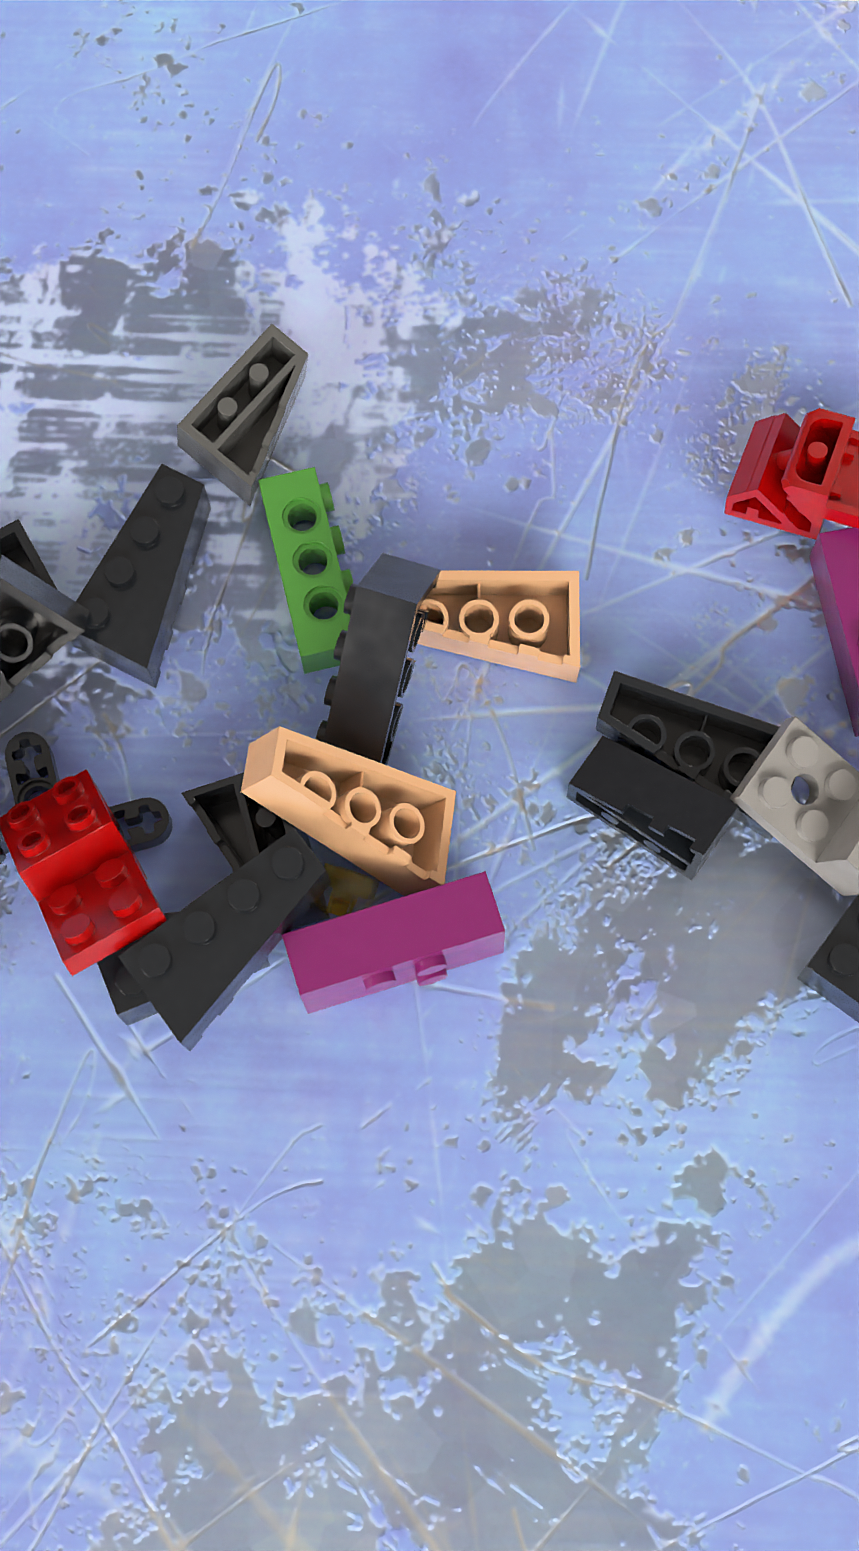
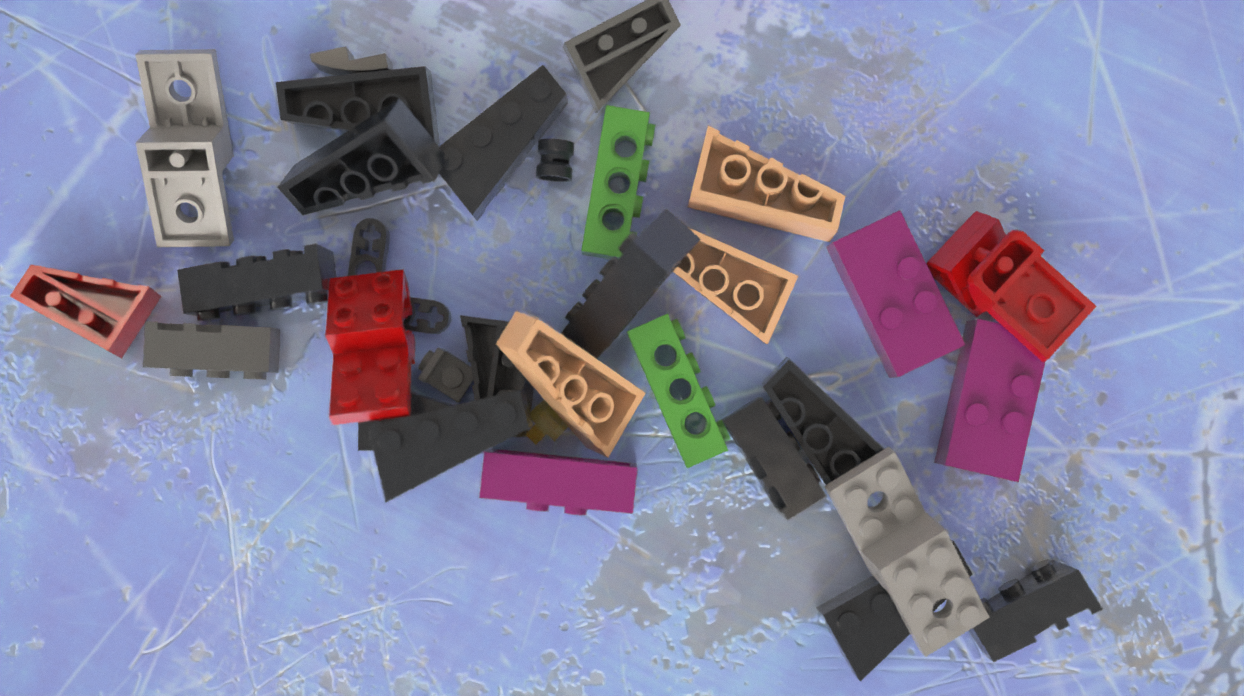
camera: 20 degrees right, 15 degrees up
none -> dark grey bracket [418,347,473,403]
none -> black wheel [536,139,574,182]
none -> bright green brick [627,314,731,468]
none -> light nougat wedge [688,125,845,242]
none -> magenta brick [826,210,966,378]

